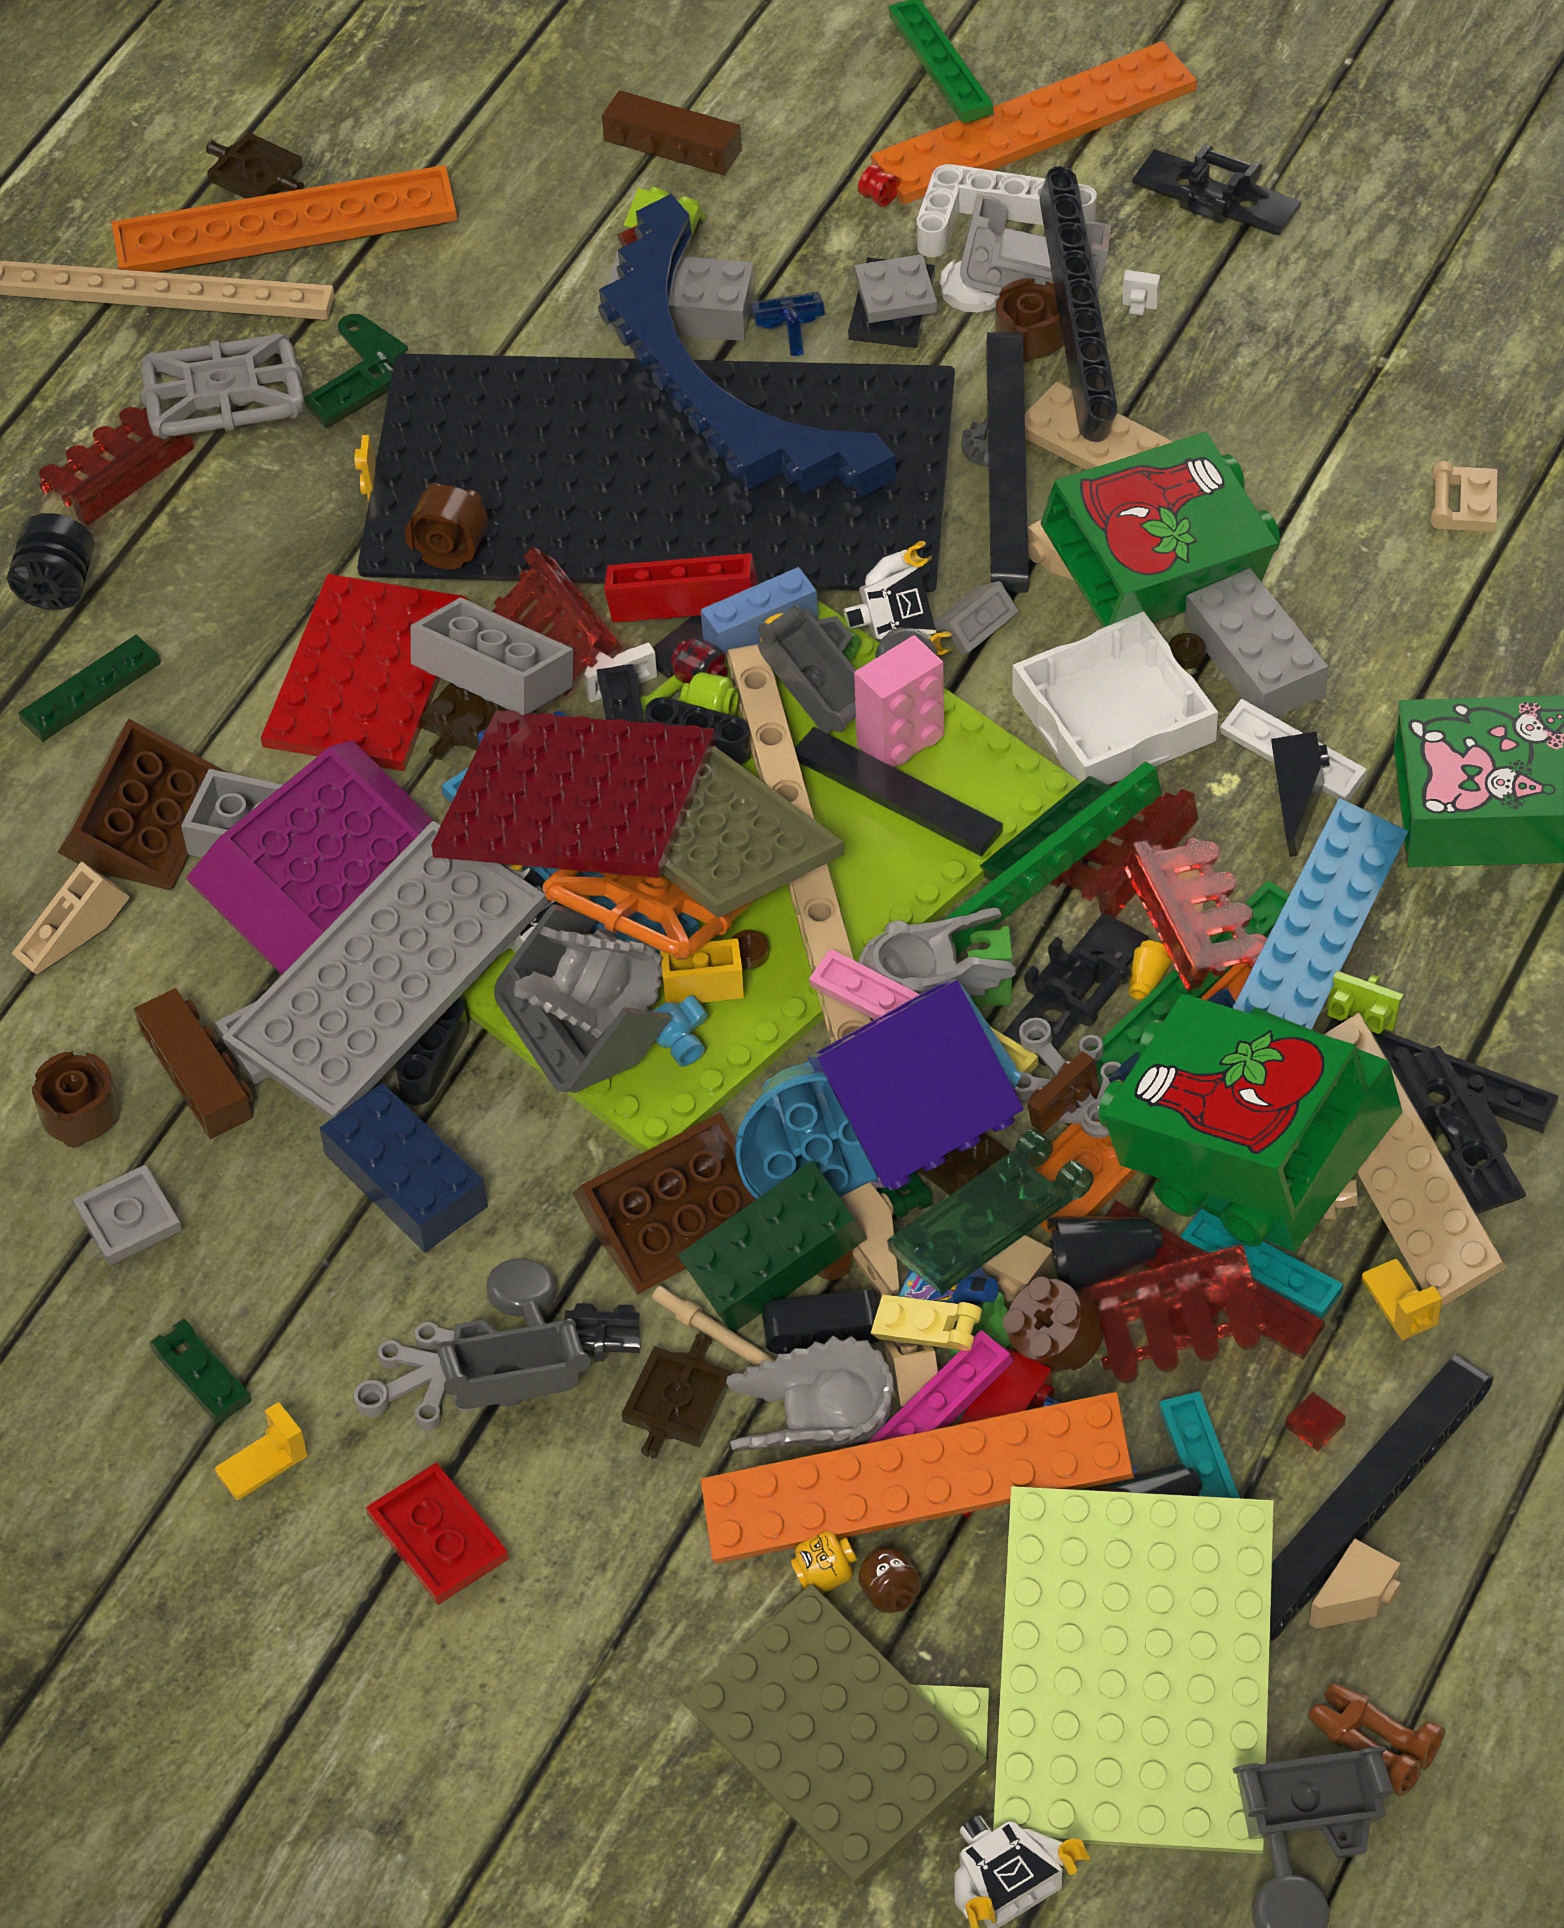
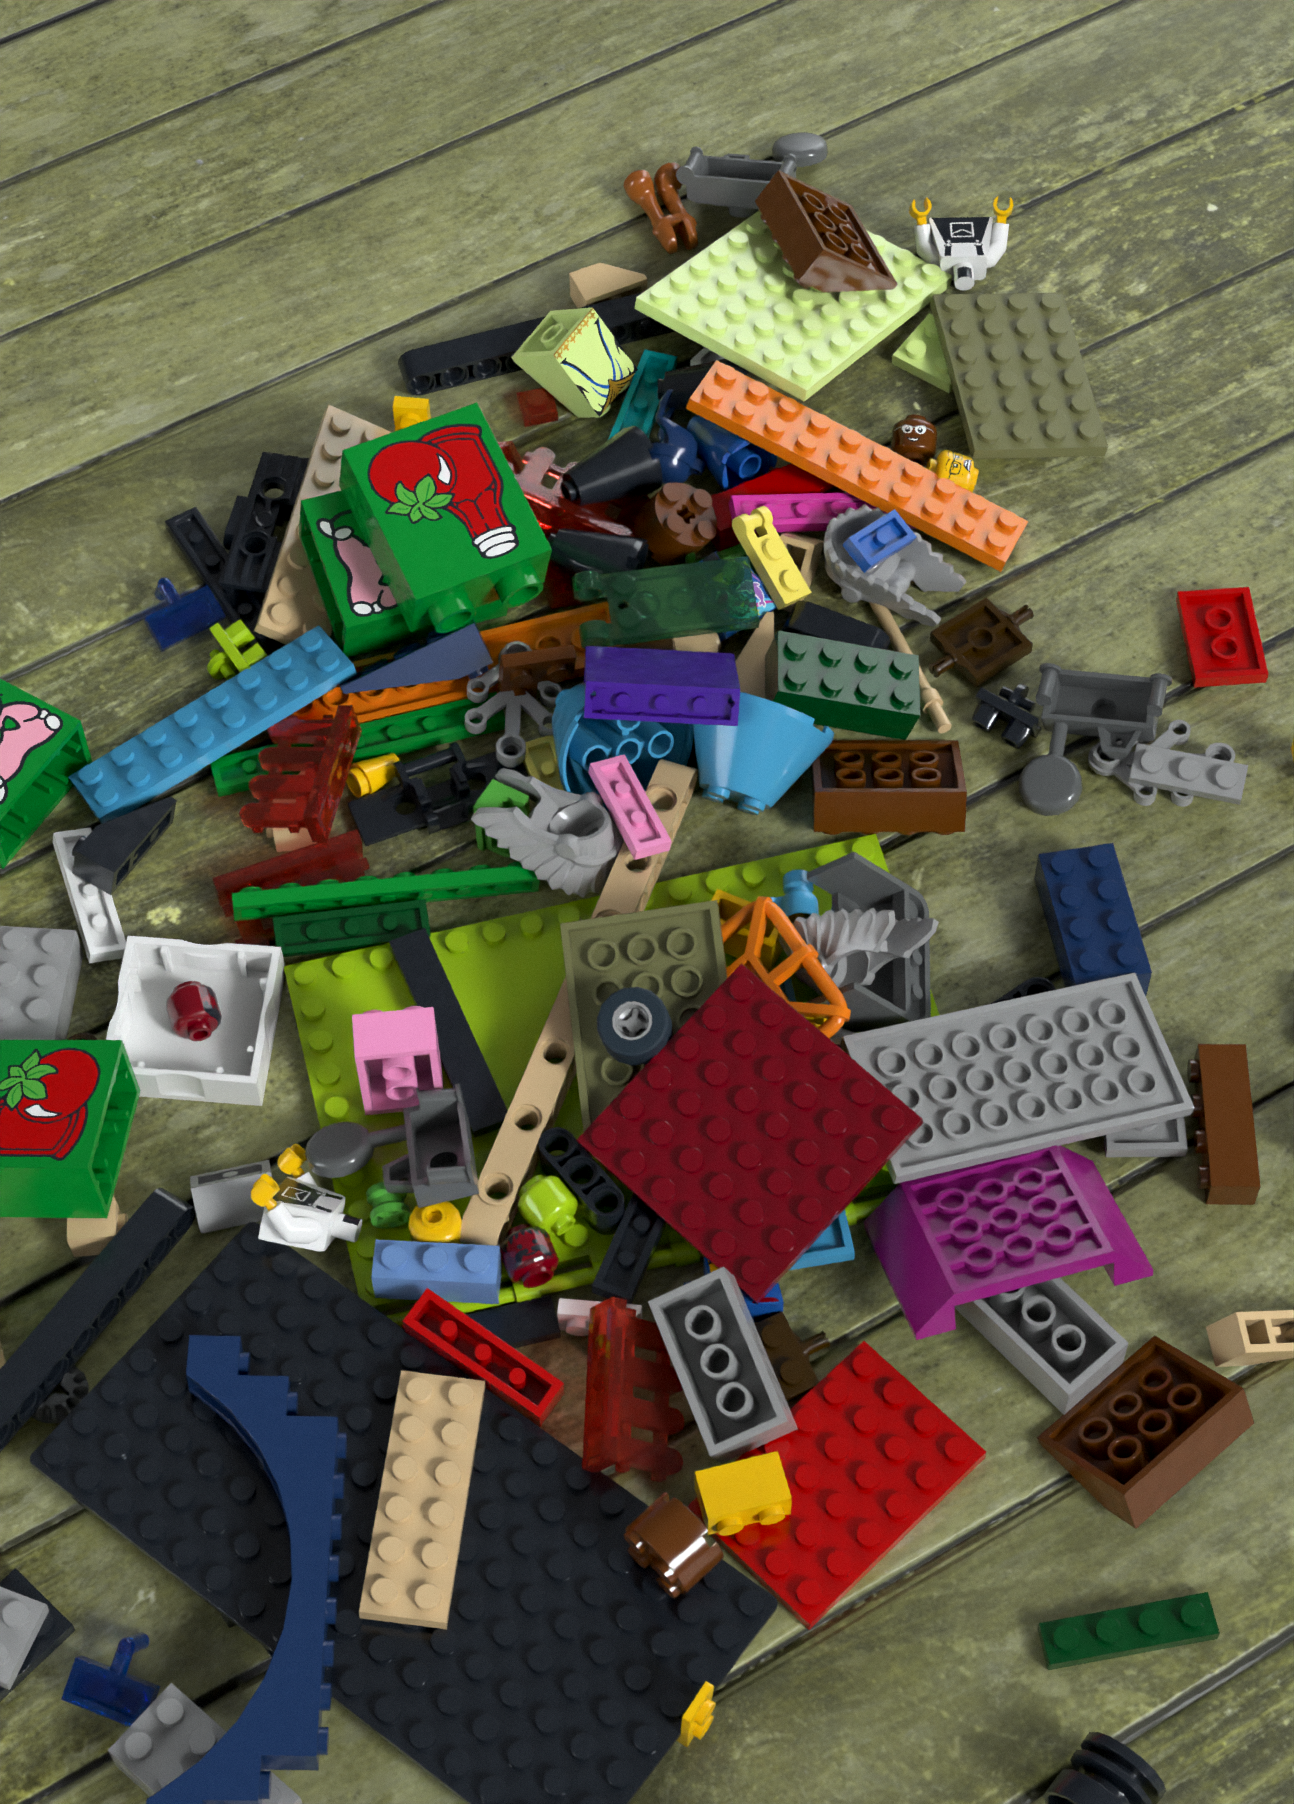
camera: 150 degrees left, 5 degrees up
none -> clear blue plate [144,577,226,652]
none -> dark red head [166,981,222,1041]
none -> tan plate [359,1370,485,1629]
none -> yellowish green slope [511,307,638,418]
none -> black cone [560,426,663,506]
none -> black wheel [597,987,672,1066]
none -> dark blue hair [648,389,706,486]
none -> yellow brick [694,1451,792,1536]
none -> reddish brown slope [755,170,898,292]
none -> plate [842,509,917,573]
none -> light grey plate [1129,743,1248,805]

